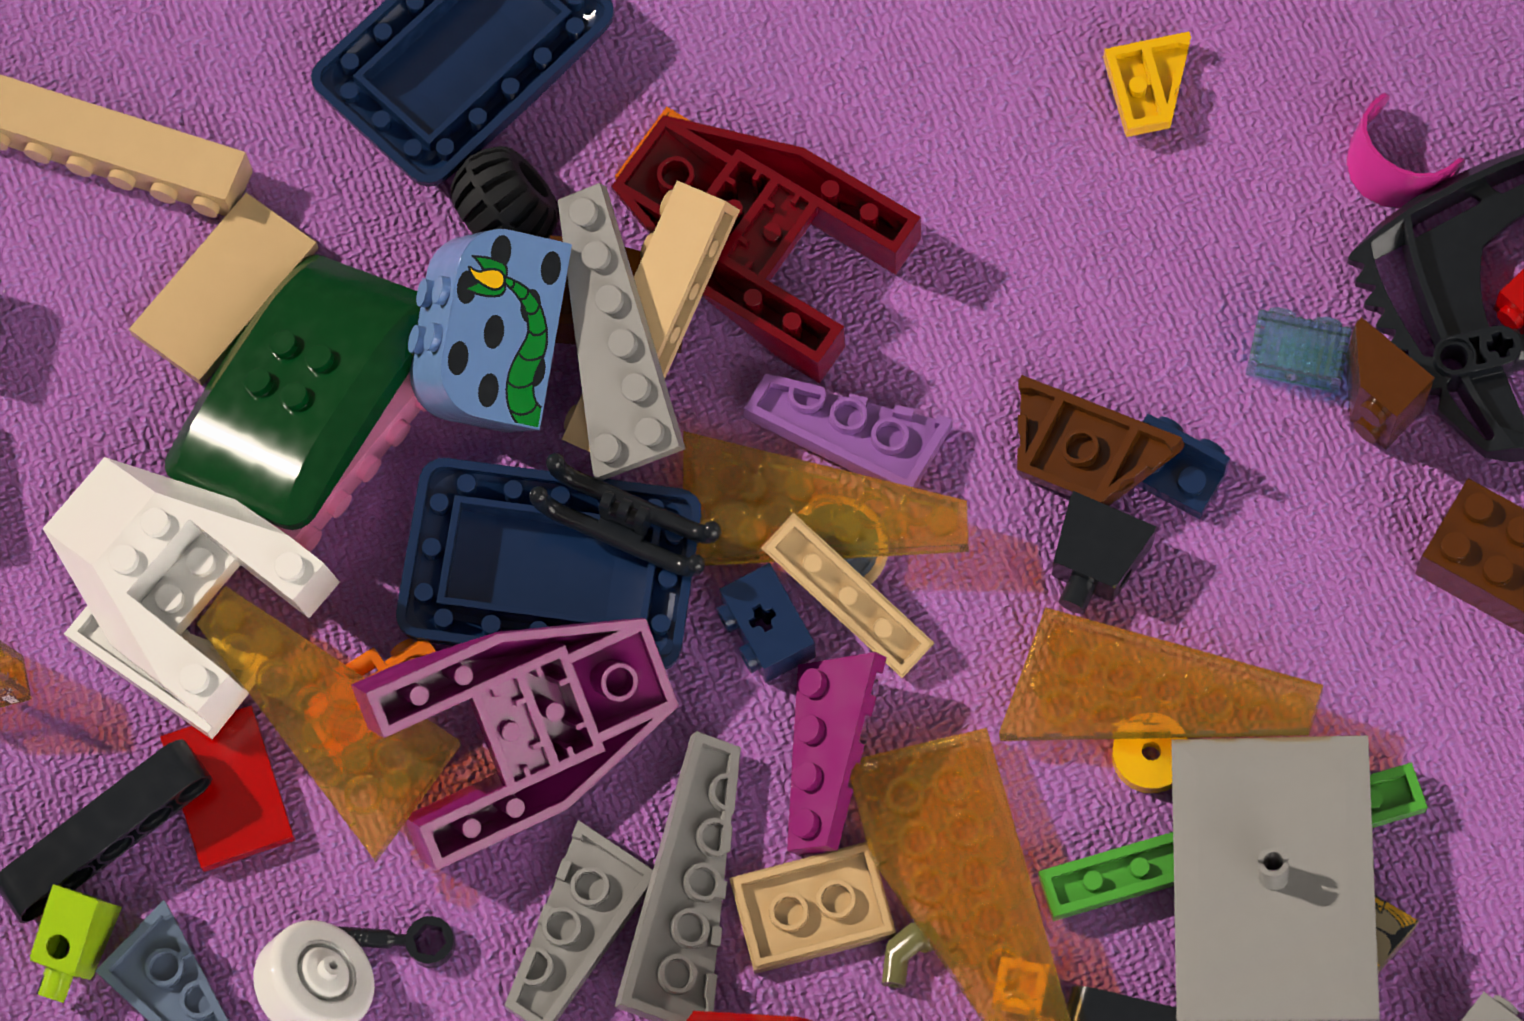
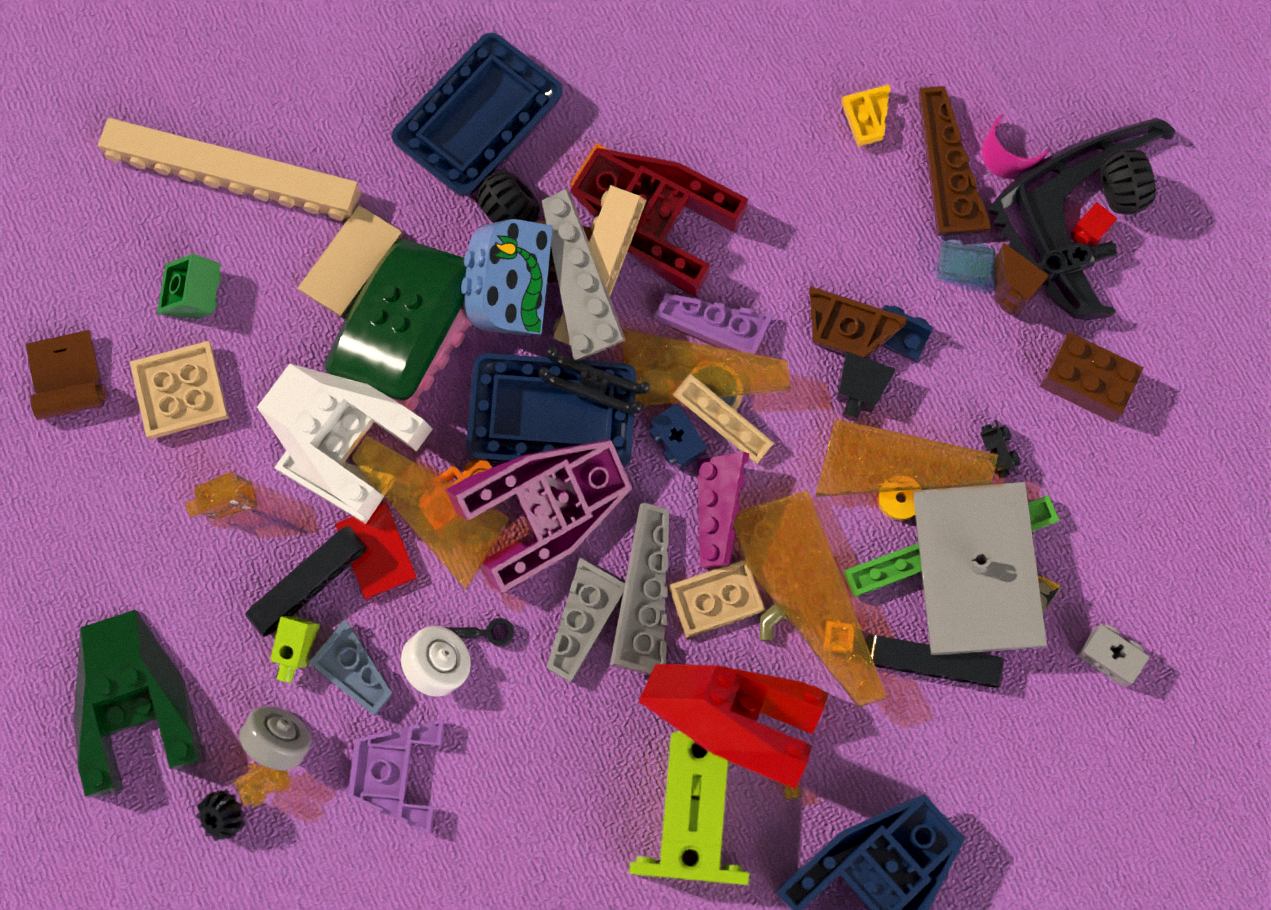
camera: 10 degrees left, 5 degrees up
none -> reddish brown wing [918,86,991,236]
none -> black hinge [980,419,1021,479]

